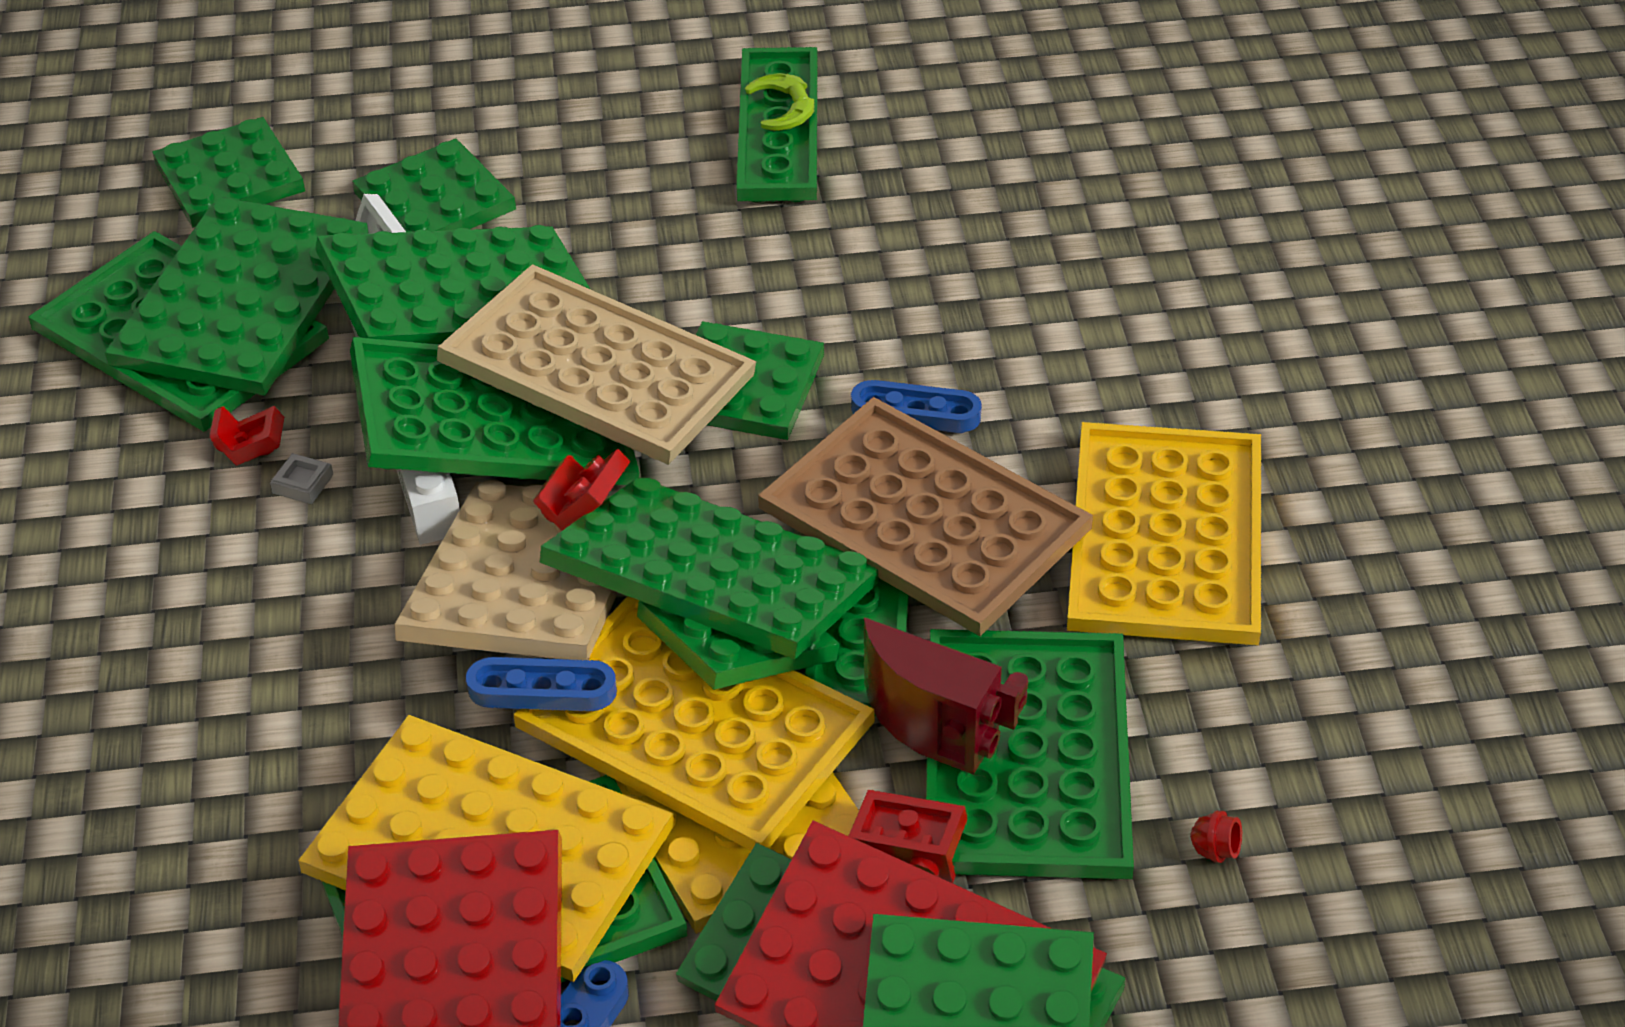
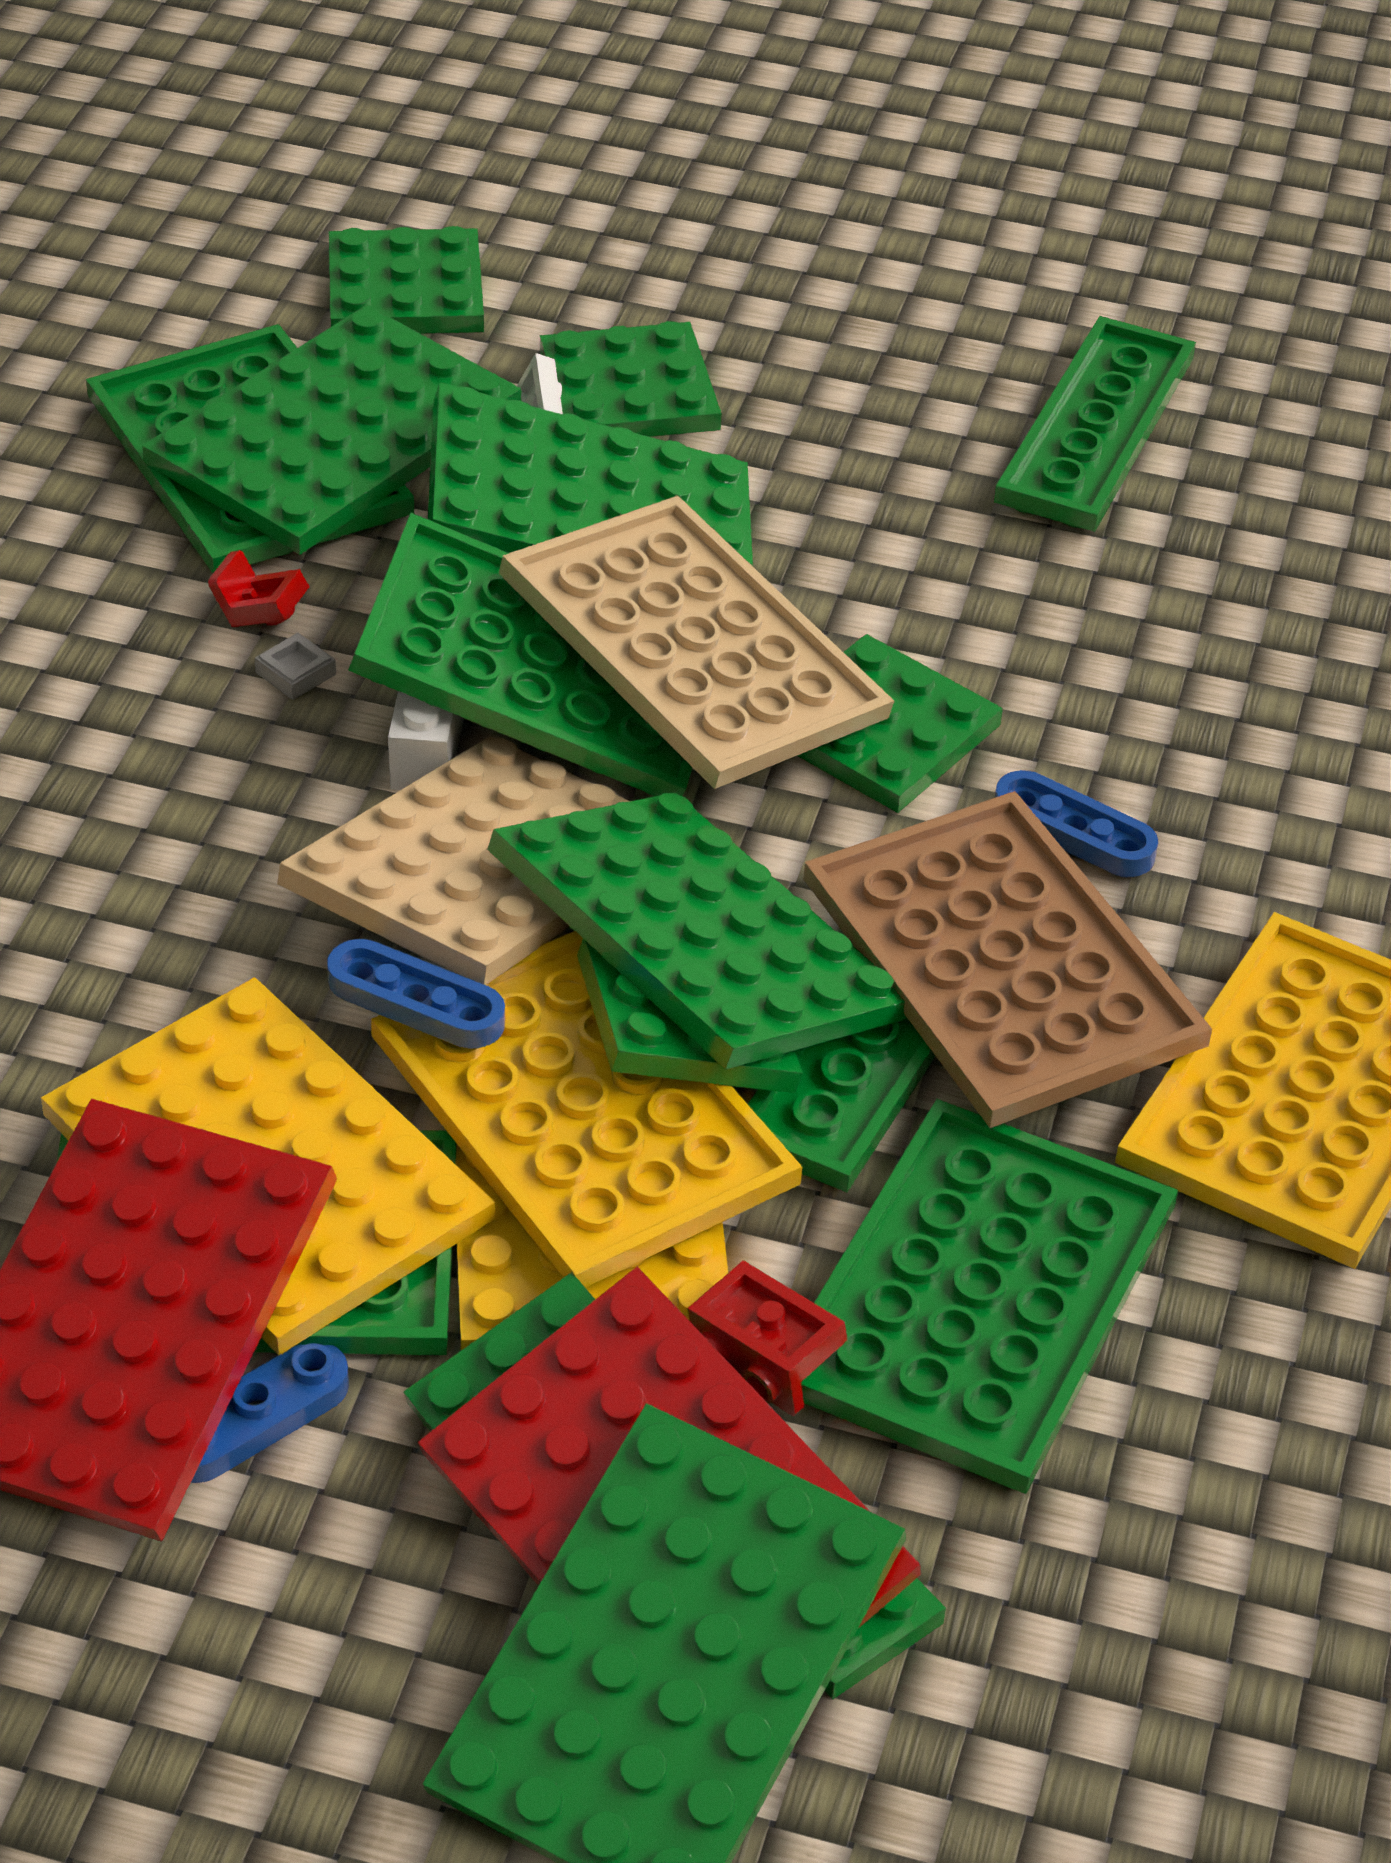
camera: 20 degrees right, 0 degrees up
red bracket [533,449,630,531] -> none
lime piece [745,73,815,130] -> none
dark red piece [864,617,1028,775] -> none
red plate [1190,810,1242,863] -> none

